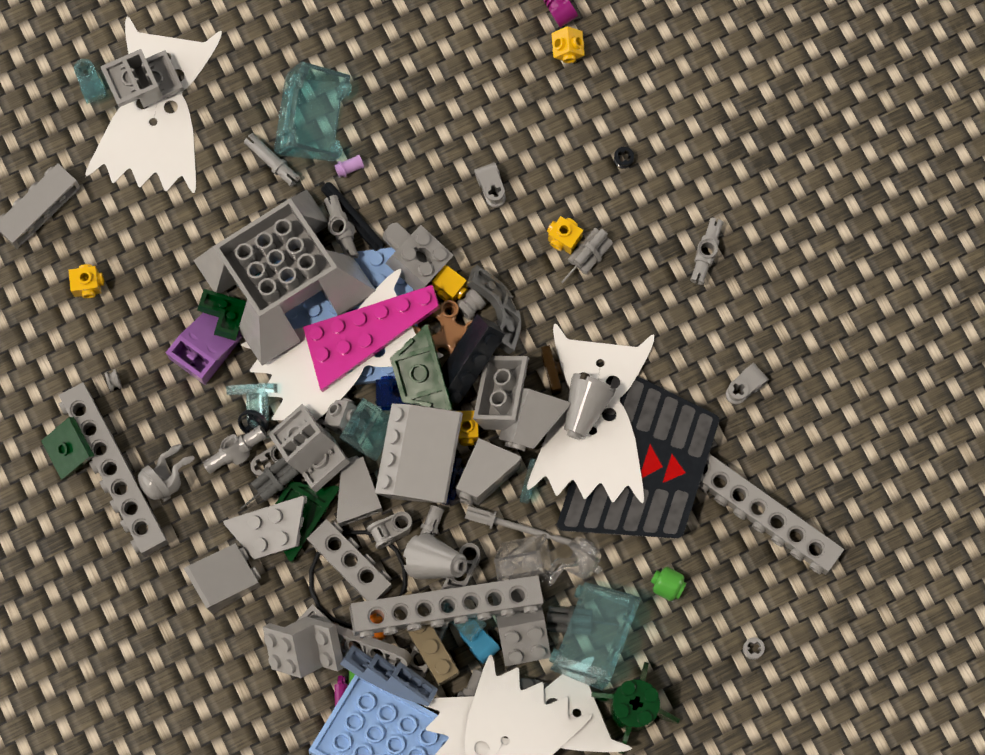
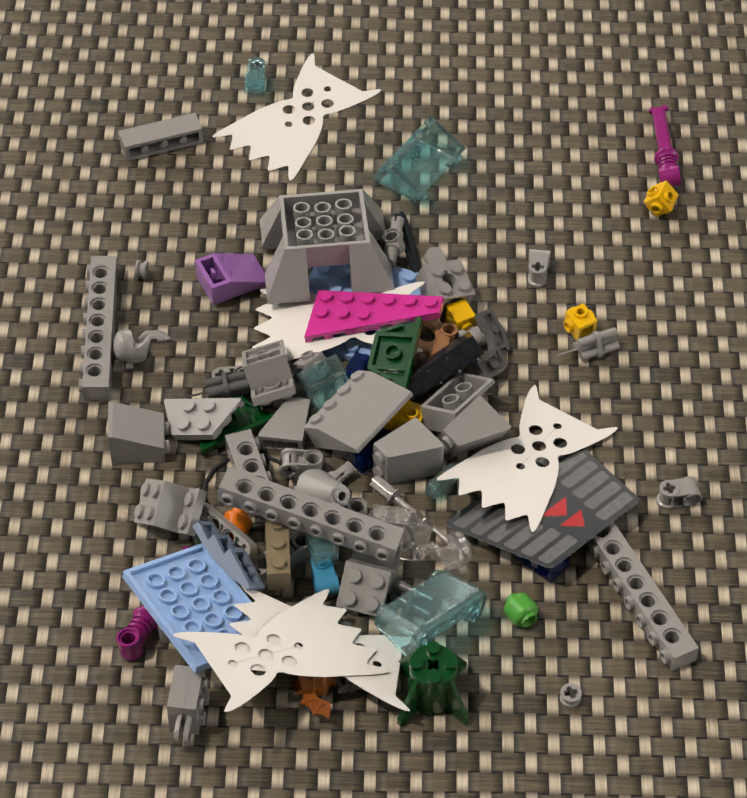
camera: 25 degrees right, 25 degrees down
dark green plate [41,417,94,480] -> none
yellow brick [68,264,104,298] -> none
light grey bracket [100,49,184,108] -> none
dark green plate [197,289,247,341] -> none
light grey pin [203,425,267,474] -> none
clear light blue piece [226,383,278,434] -> none
light grey pin [244,133,300,187] -> none
lavender pin [334,155,364,178] -> none
dark brown plate [541,345,562,395] -> none
light grey cone [564,373,616,440] -> none
black bush [614,147,634,169] -> none
light grey pin [690,218,724,285] -> none

